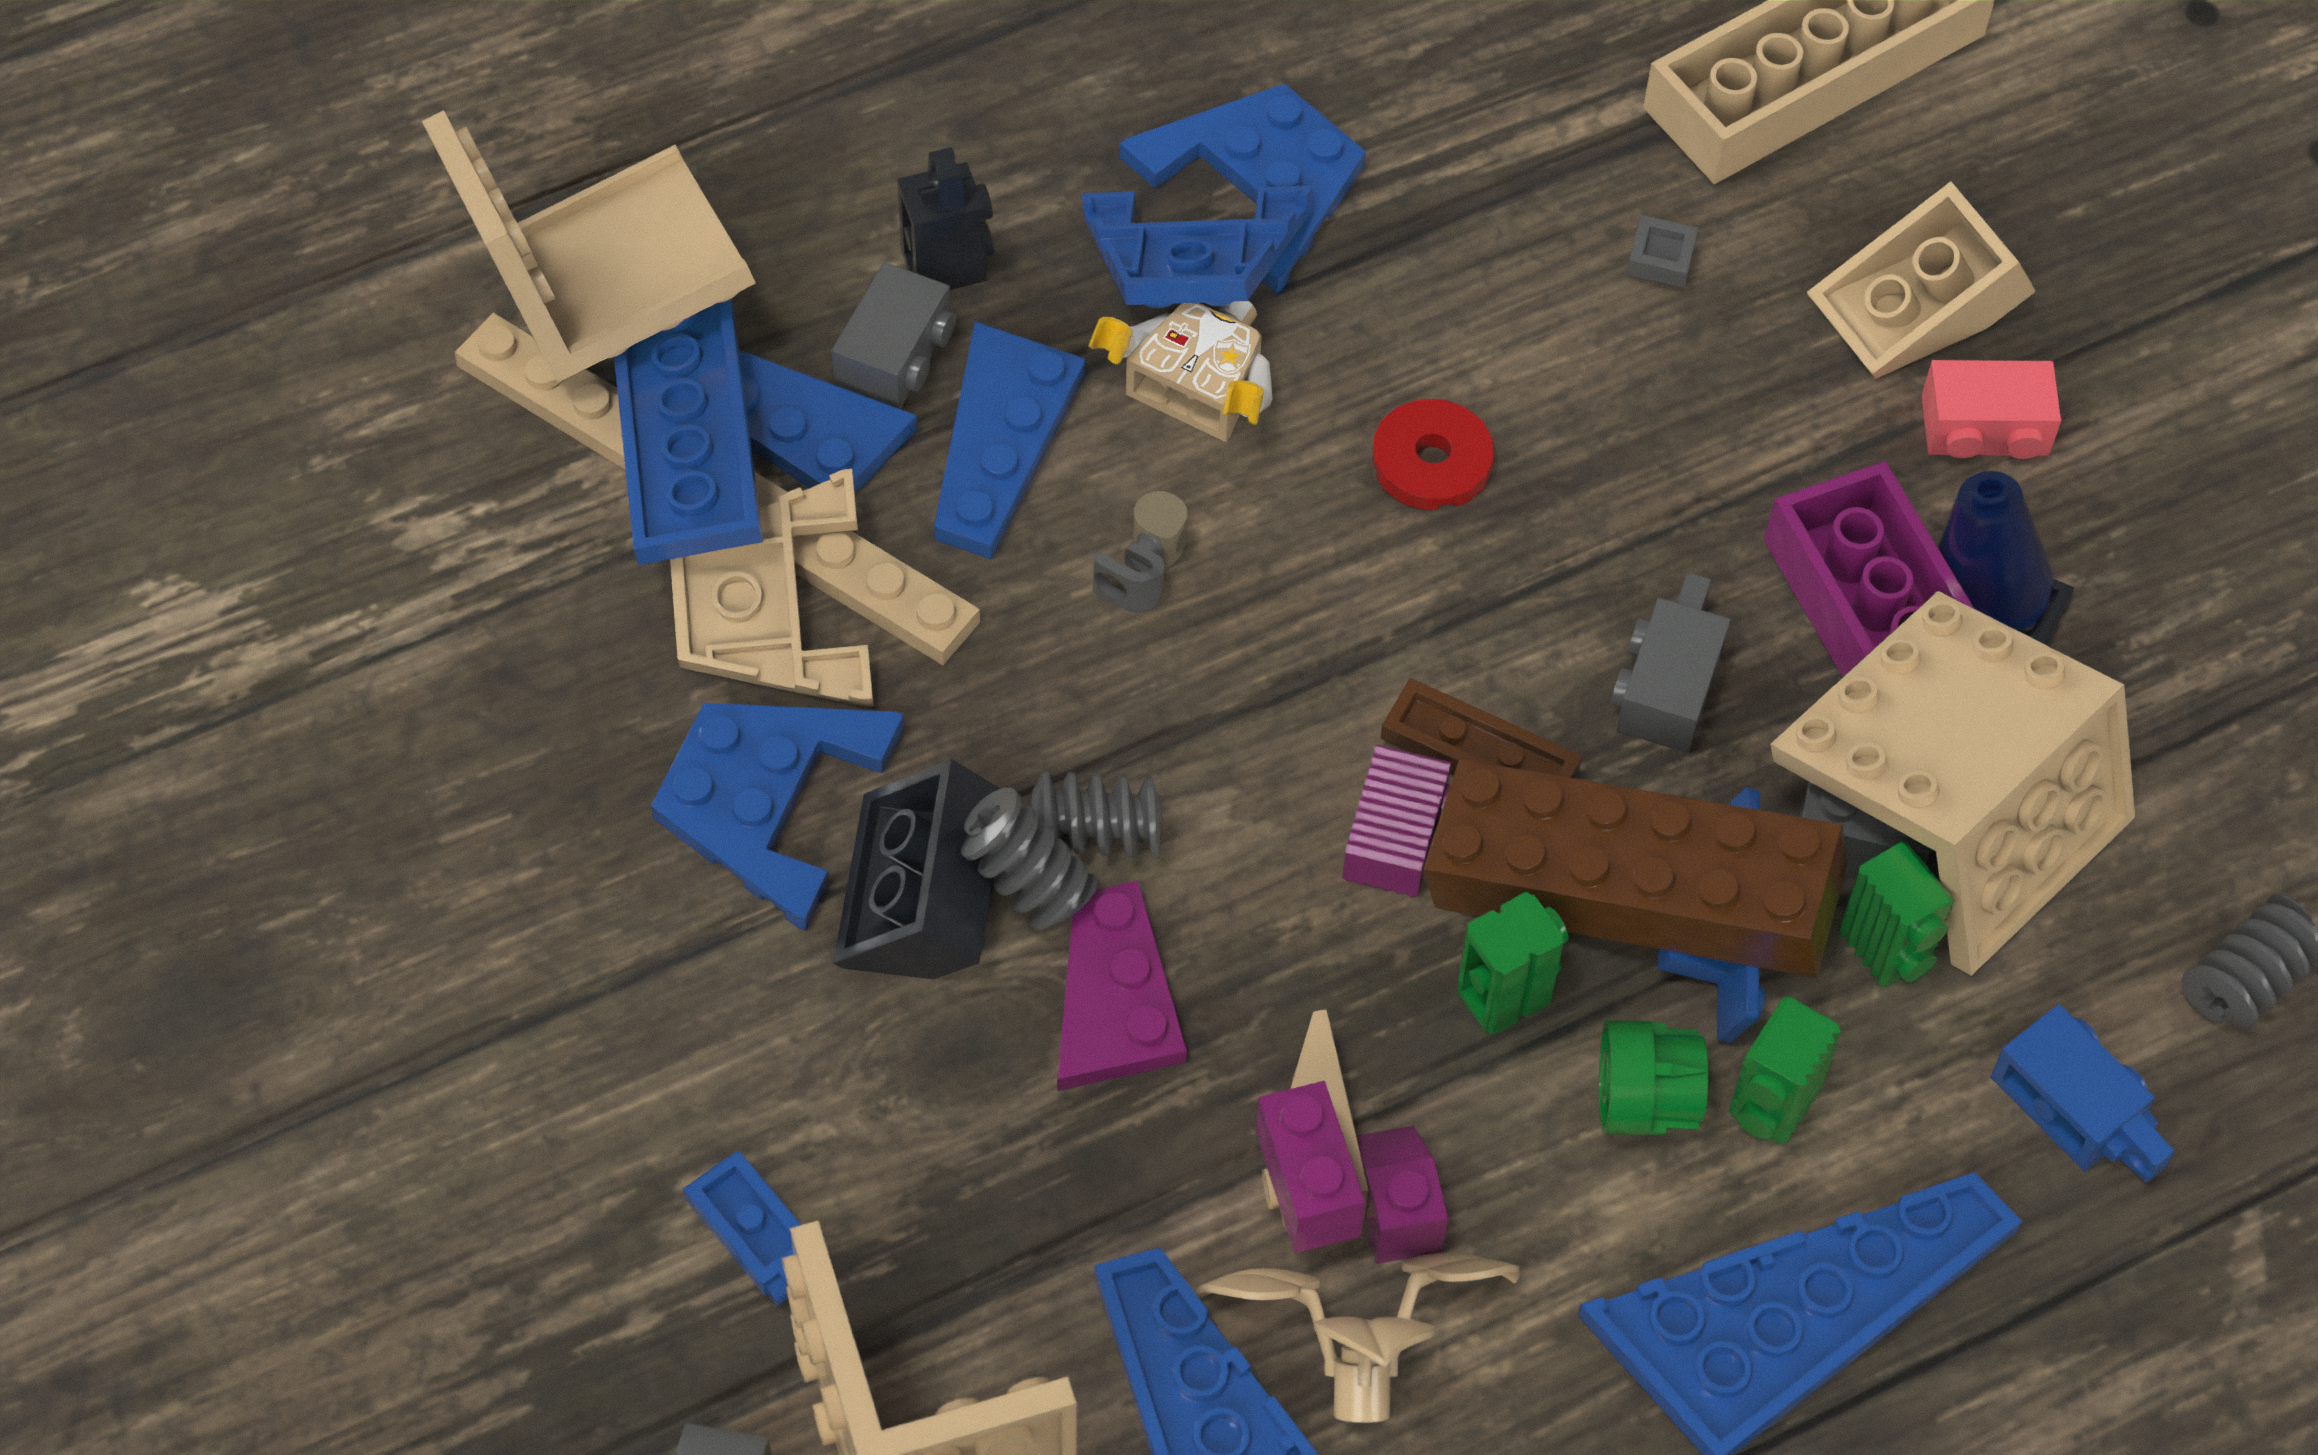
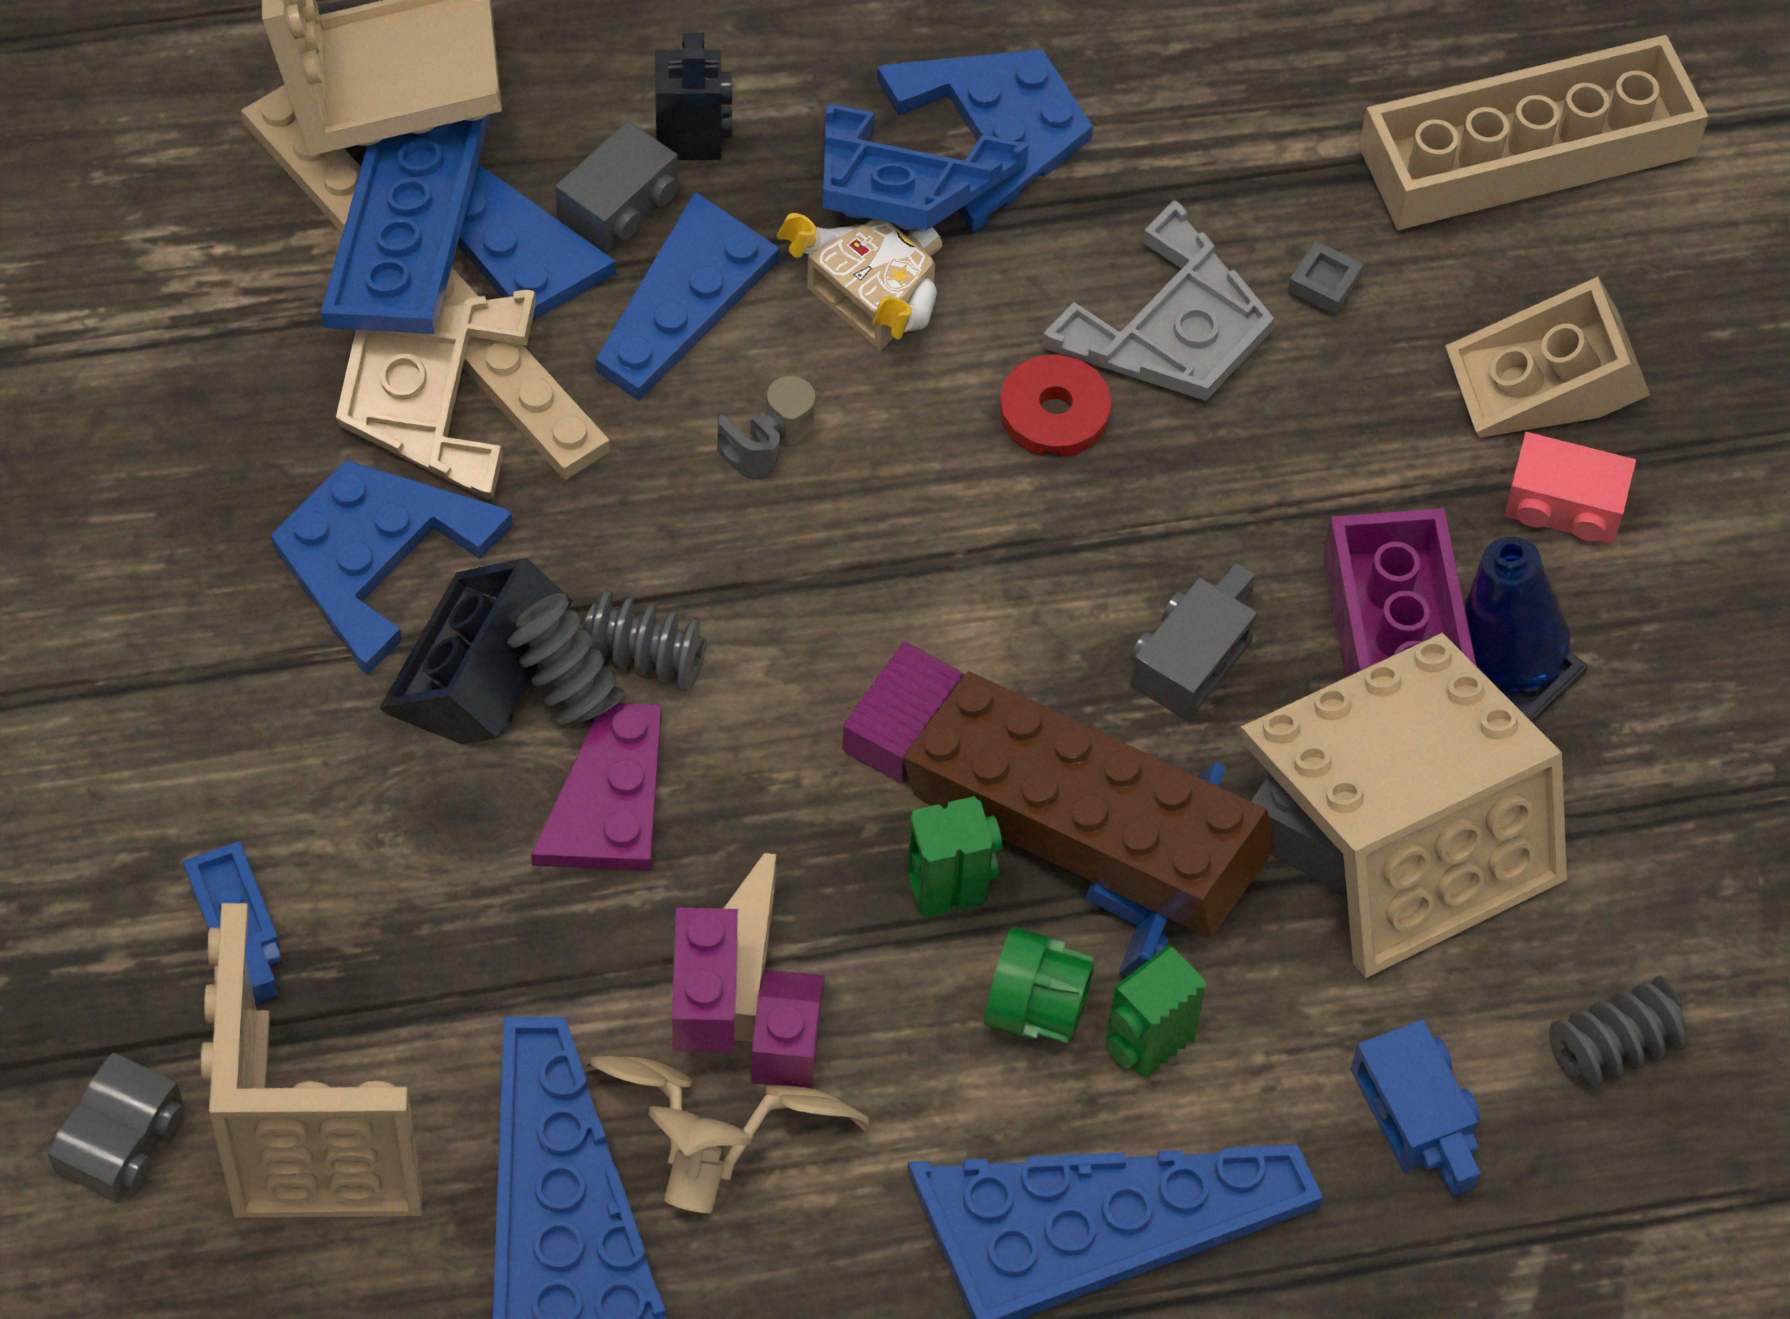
camera: 15 degrees right, 0 degrees up
reddish brown plate [1380,678,1582,778] -> none
green brick [1838,841,1955,987] -> none
none -> light grey wing [1042,200,1274,401]

